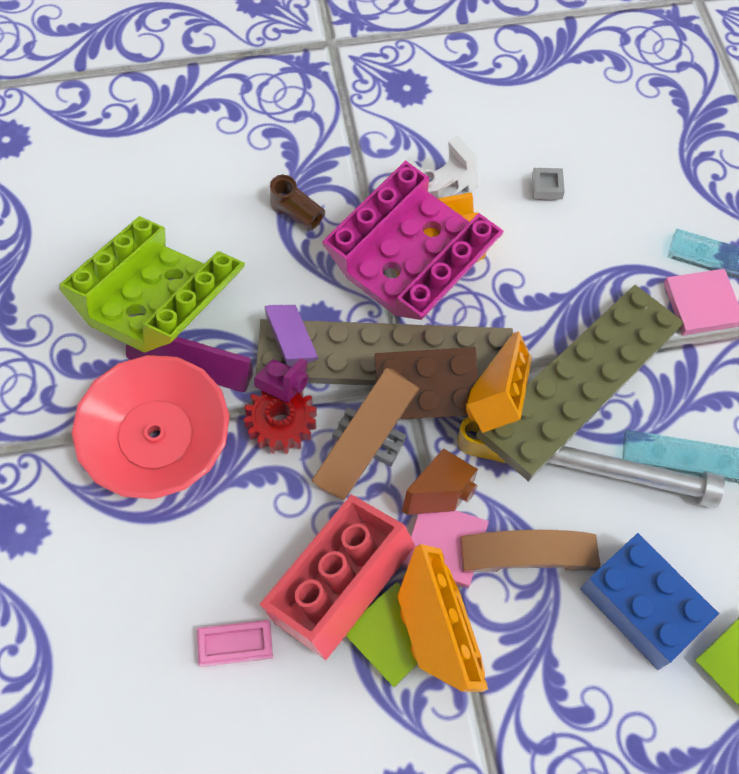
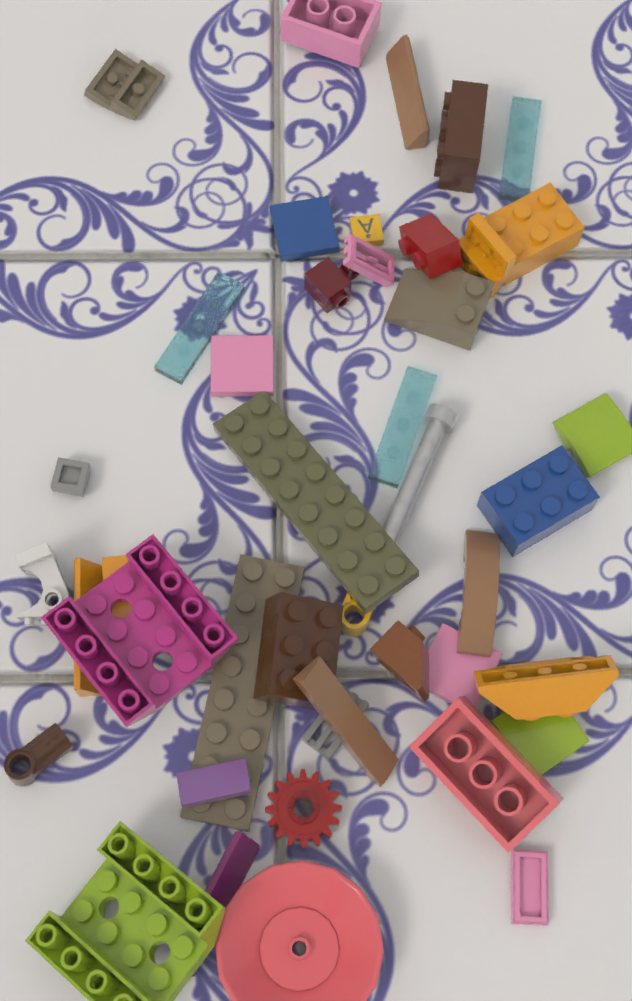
camera: 80 degrees left, 5 degrees up
magenta bracket [254,358,309,403] -> none
light orange slope [466,331,532,433] -> none

